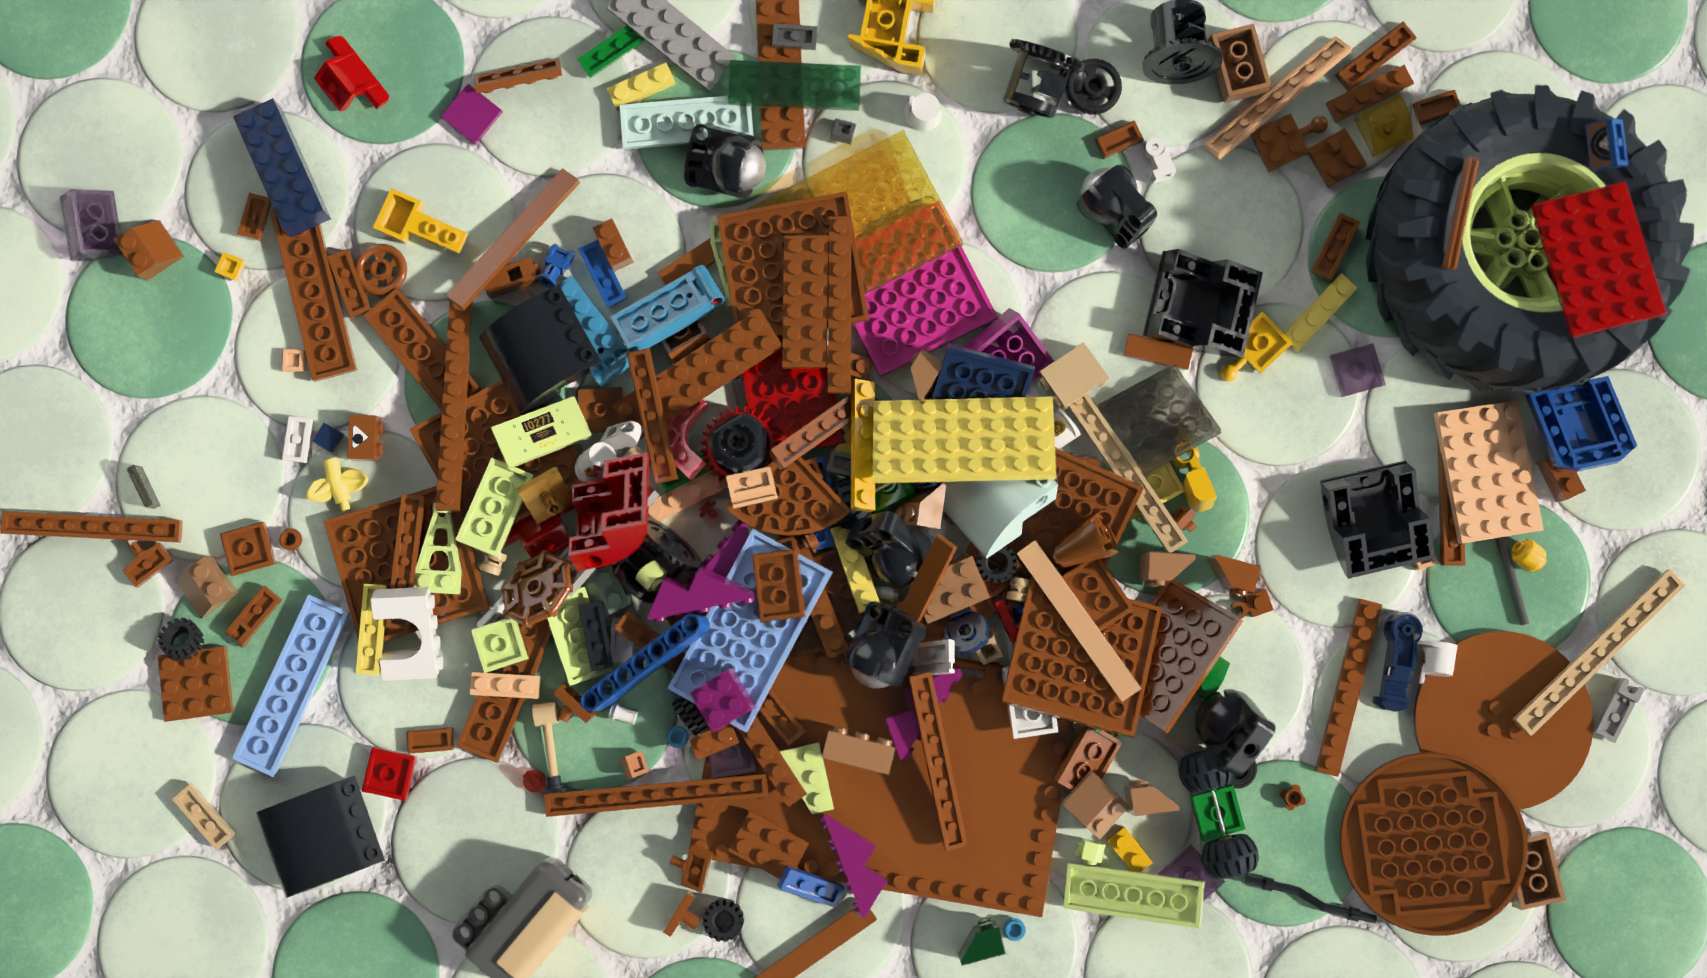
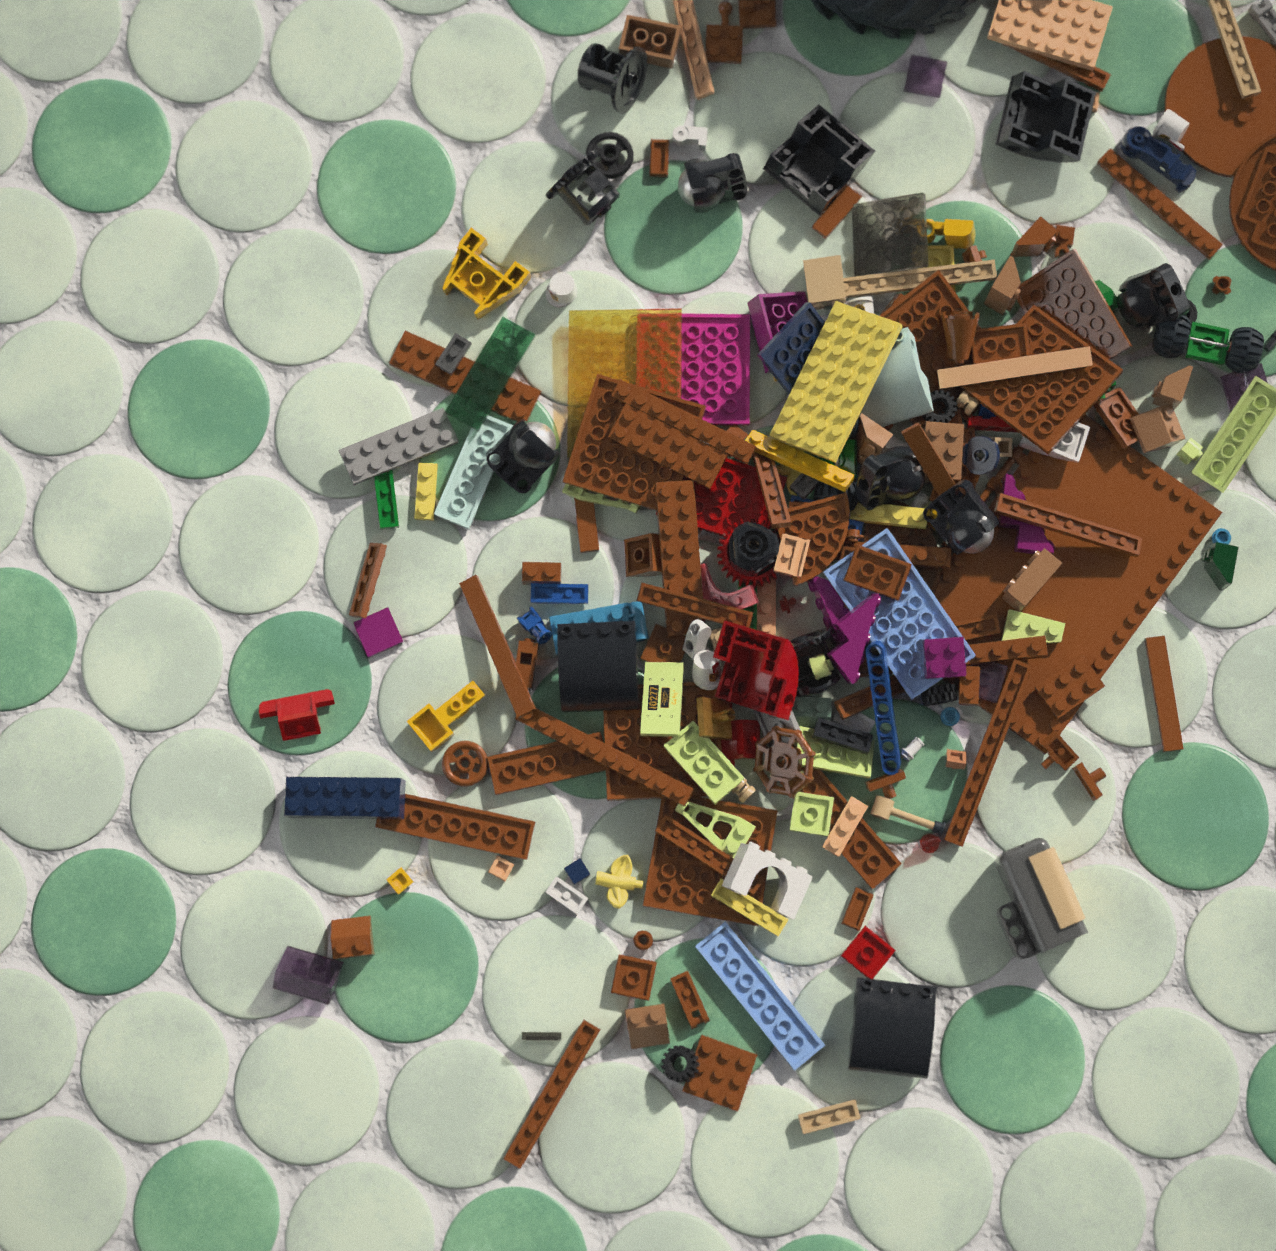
camera: 60 degrees left, 5 degrees down
dark orange plate [123,541,174,588] -> none
dark orange plate [237,192,272,241] -> none
dark orange plate [327,249,372,319] -> none
dark orange brick [347,415,384,461] -> none
white axle [477,595,514,628] -> none
dark azure hinge [610,265,725,352] -> none
black tyre [703,899,744,942] -> none
blue plate [777,865,845,907] -> none
magenta slope [820,813,887,918] -> none
dark grey tile [830,118,856,145] -> none
medium nougat slope [910,349,943,402] -> none
white plate [913,639,954,675] -> none
yellow plate [1106,826,1153,872] -> none
yellow plate [1220,311,1293,382] -> none
light yellow plate [1284,273,1357,352] -> none
dark orange plate [1310,212,1360,281] -> none
dark grey bar [1497,537,1529,625] -> none
yellow head [1511,539,1546,572] -> none

